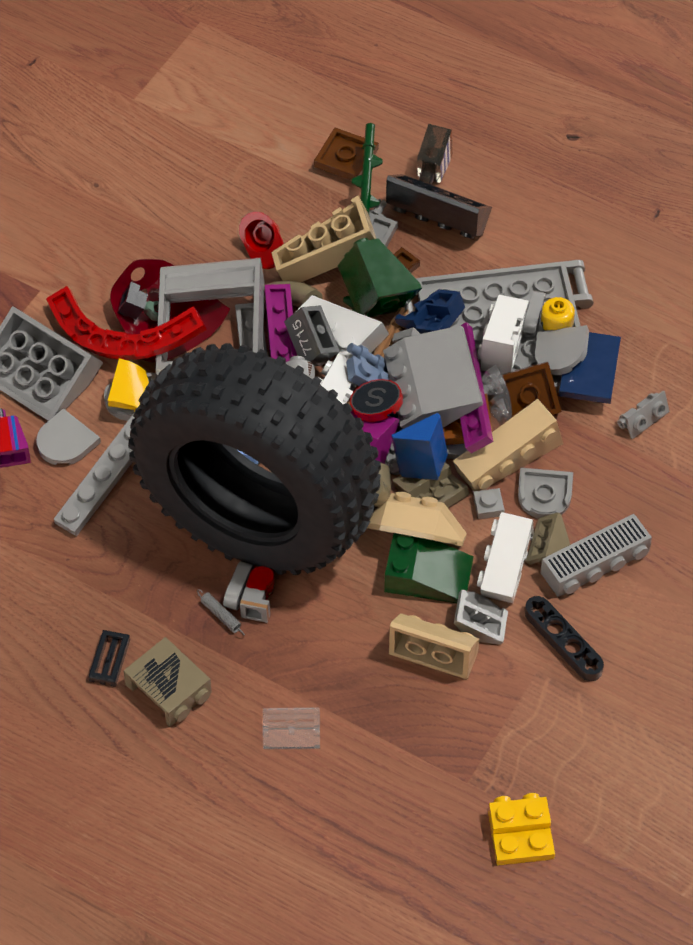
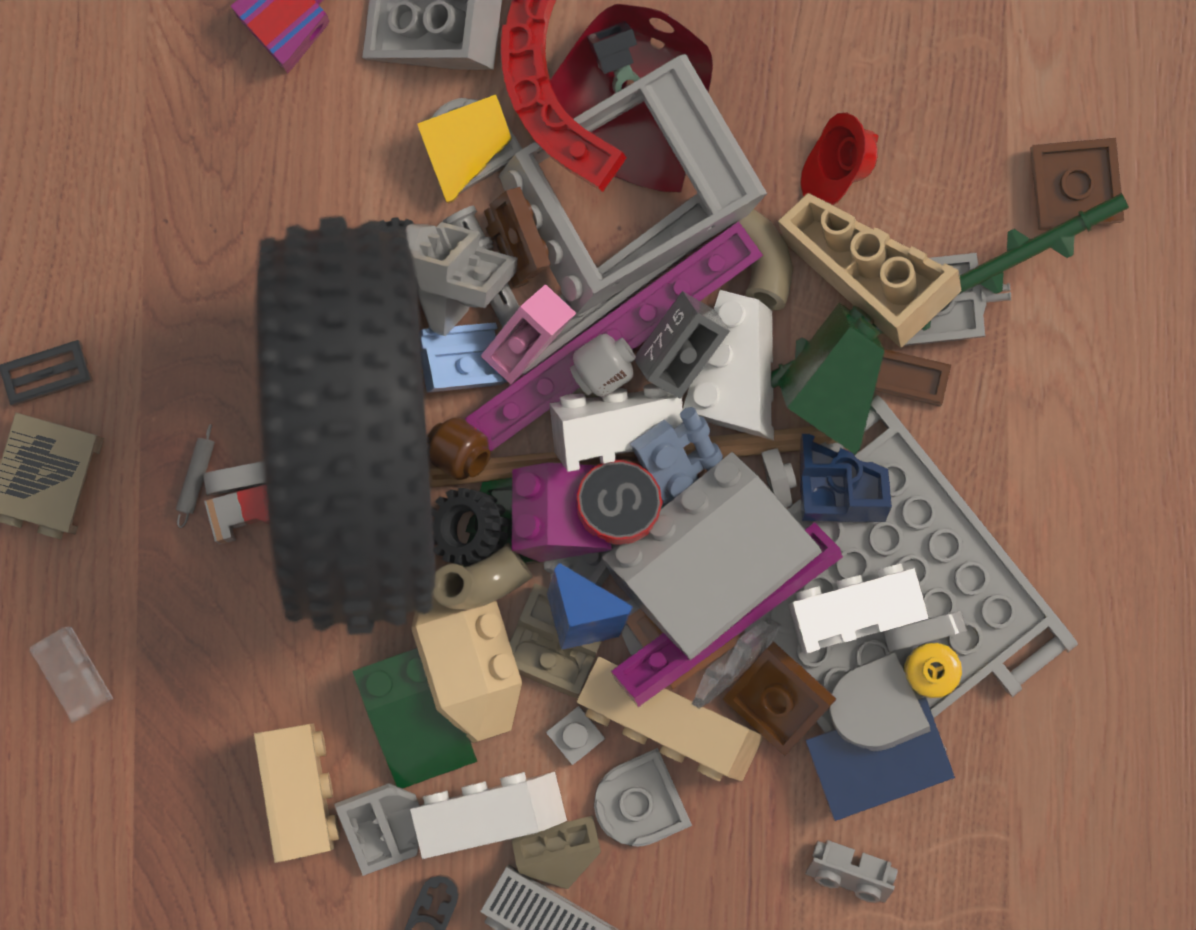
camera: 65 degrees right, 30 degrees up
light grey tile [36,409,101,465] -> none
light grey plate [53,414,135,536] -> none
black slope [386,174,492,239] -> none
clear smoke torso [417,124,453,185] -> none

